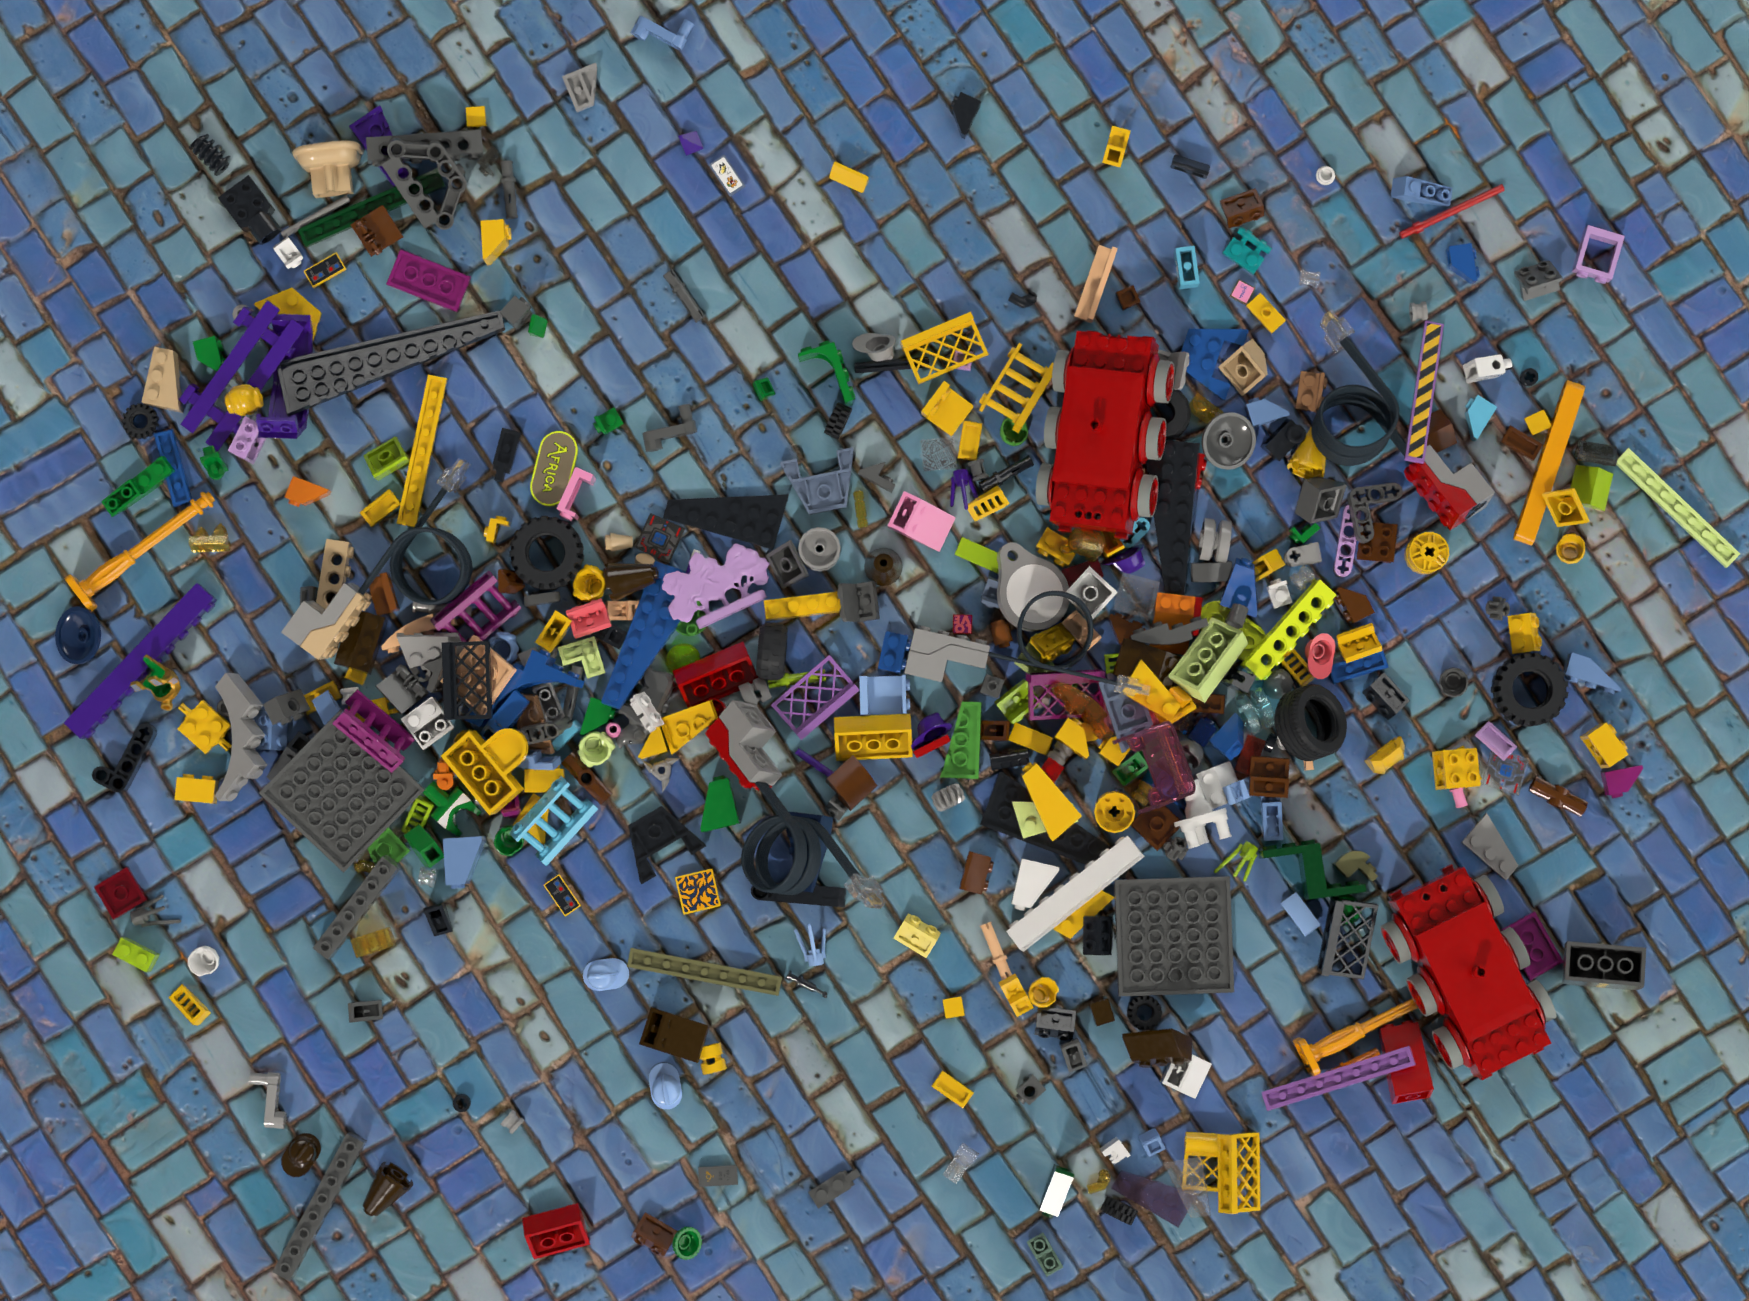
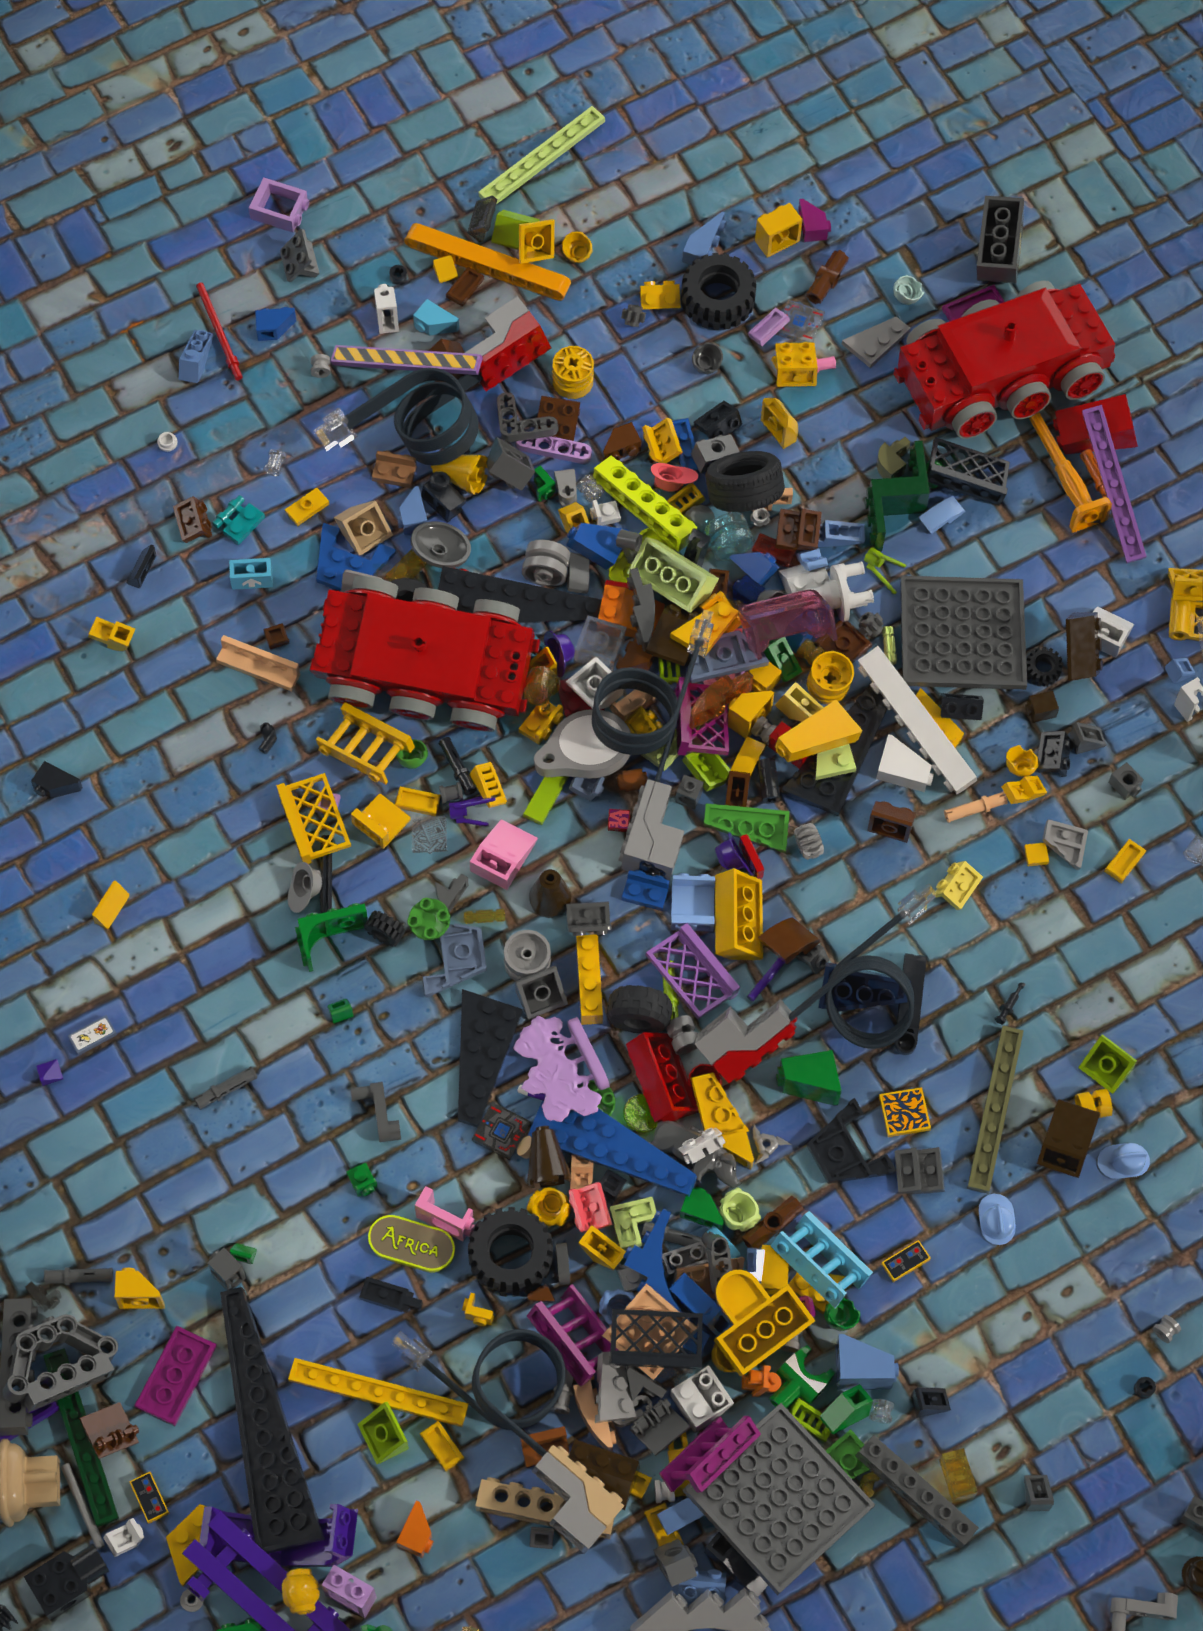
camera: 90 degrees left, 20 degrees down
tan cone [605,533,633,552] -> none
bright pink pin [606,722,621,739] -> none
light blue plant [794,924,826,967] -> none
bright pink tile [1229,279,1255,305] -> none
black tile [1264,733,1277,753] -> none
none -> bright green dish [407,898,450,940]
none -> dark grey brick [691,434,740,473]
none -> light yellow slope [775,682,824,722]
none -> yellowish green axle [882,626,897,665]
none -> light aqua hair [893,275,924,305]
none -> dark grey slope [895,1147,945,1194]
none -> light grey wing [1042,819,1088,870]
none -> lime slope [1078,1034,1137,1094]

